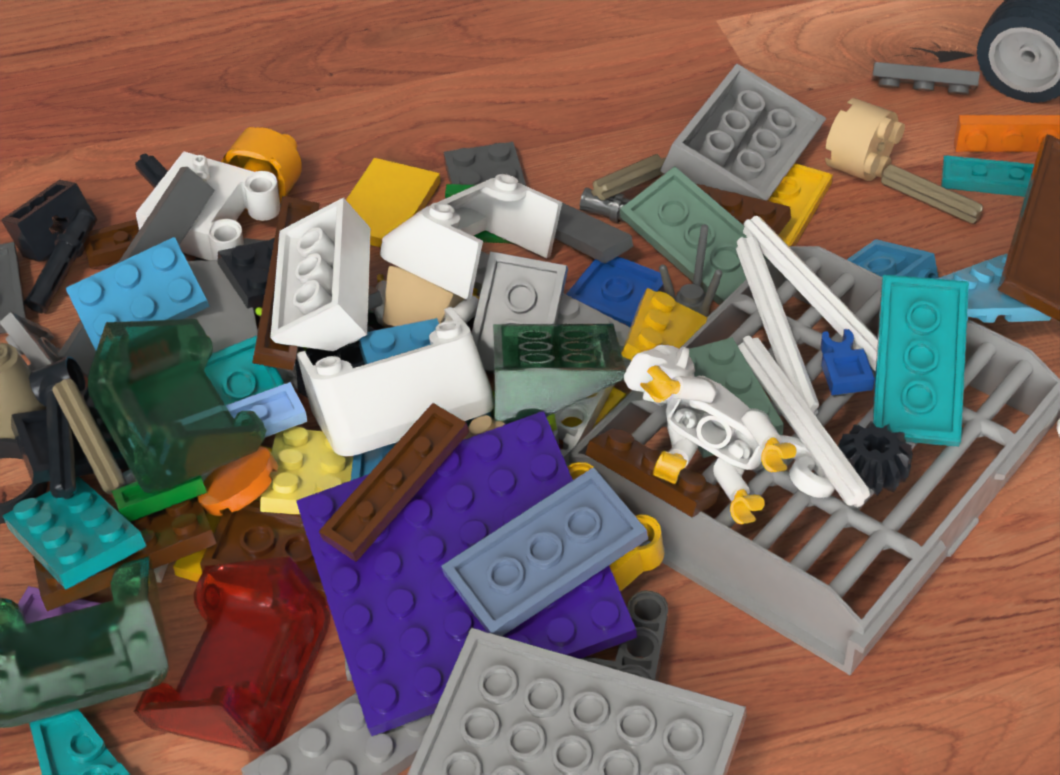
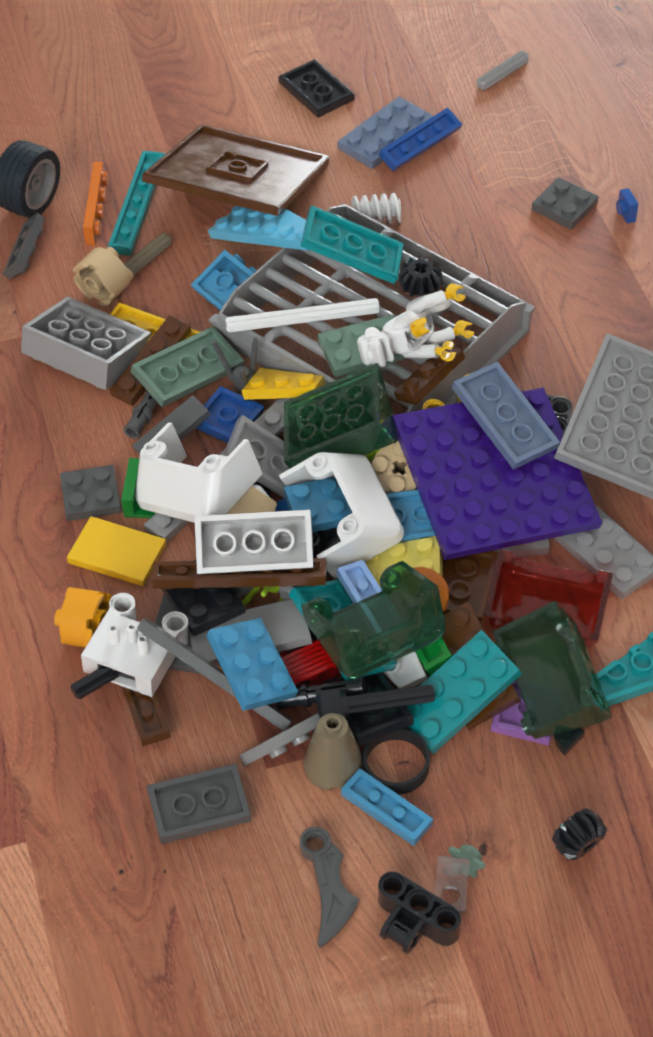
camera: 90 degrees left, 5 degrees up
black brick [1,179,96,261] -> none
black pin [24,209,97,314] -> none
dark tan axle [52,378,126,494] -> none
reddish brown plate [319,403,469,562] -> none
dark tan axle [591,154,666,201] -> none
white axle [738,335,870,507] -> none
white axle [743,216,878,372] -> none
blue plate [820,329,875,395] -> none

